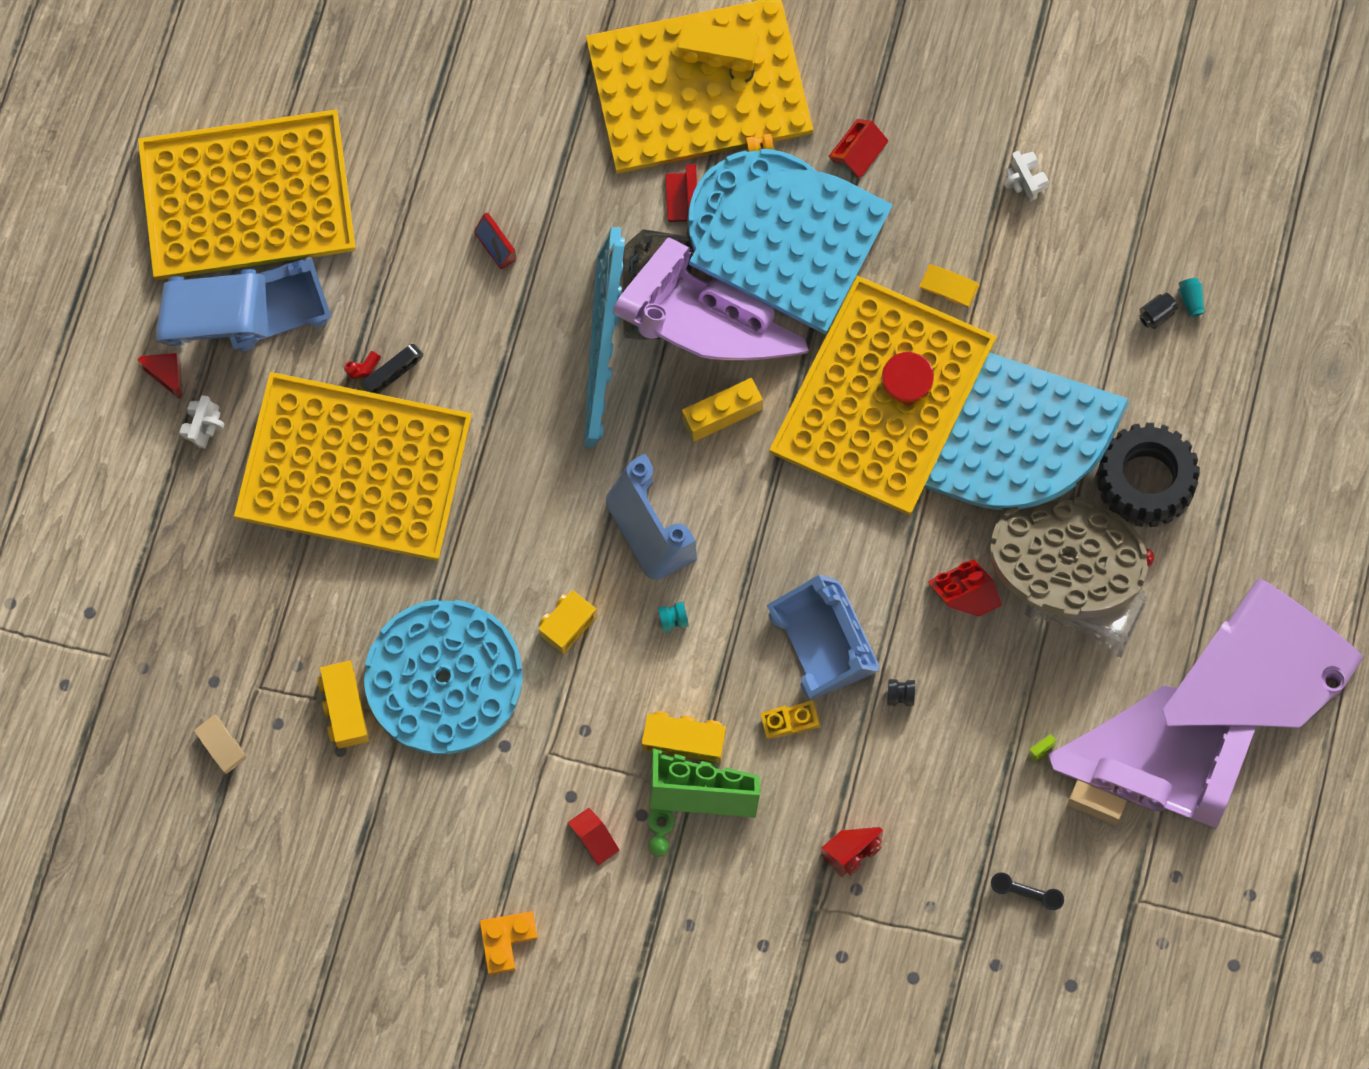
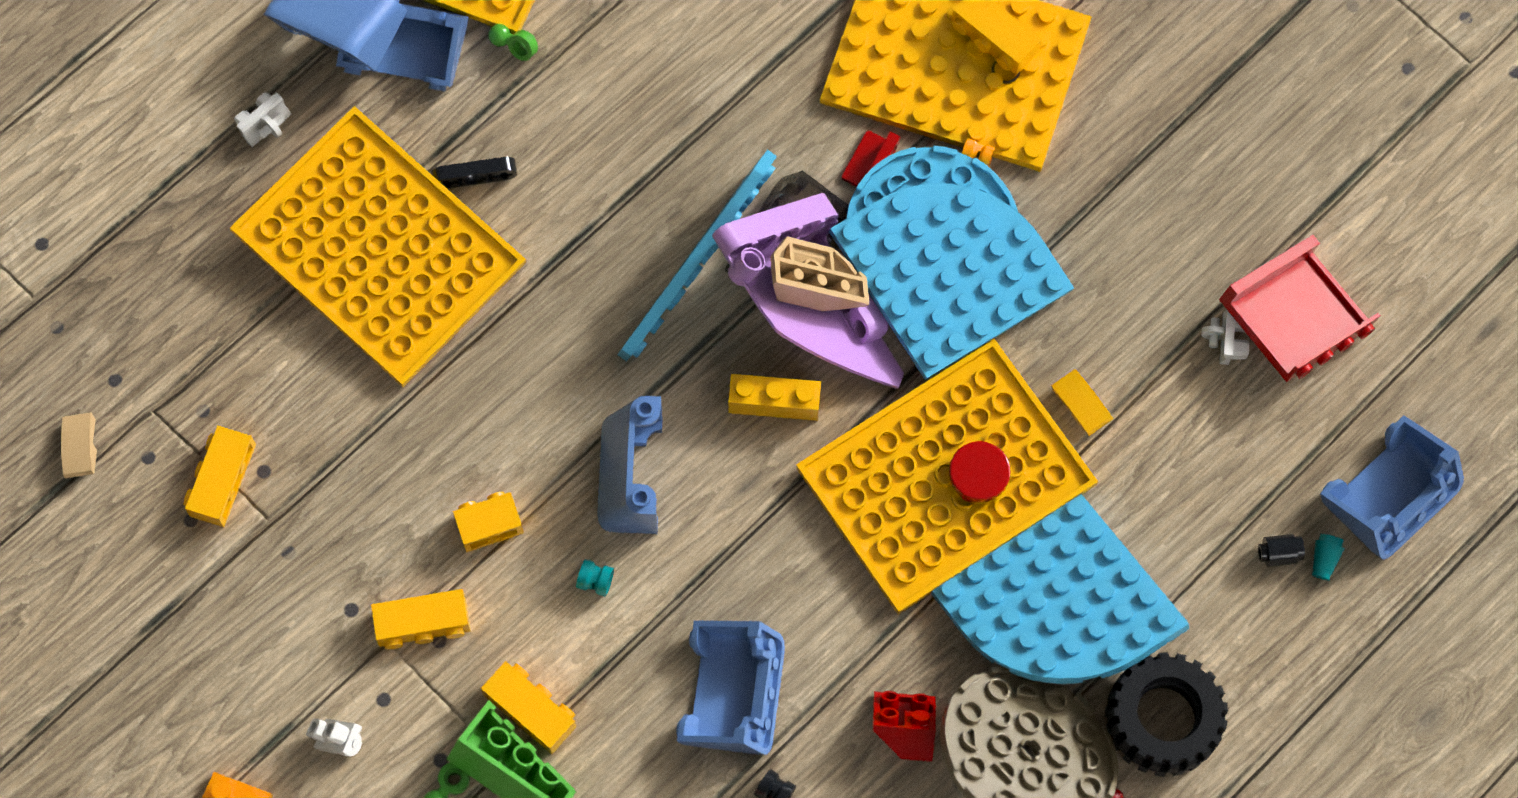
camera: 25 degrees right, 0 degrees up
red slope [137,353,183,399] -> none
red arm [344,351,381,379] -> none
medium azure plate [364,599,523,755] -> none
slope [474,212,517,269] -> none
red slope [567,808,620,866] -> none
yellow slope [760,700,821,739] -> none
red panel [828,119,888,178] -> none
none -> white hips [306,718,362,757]
none -> yellow brick [371,589,471,649]
none -> bright green plate [488,24,538,61]
none -> tan wedge [770,236,869,311]
none -> panel [1219,235,1381,382]
none -> medium blue windscreen [1320,415,1464,559]

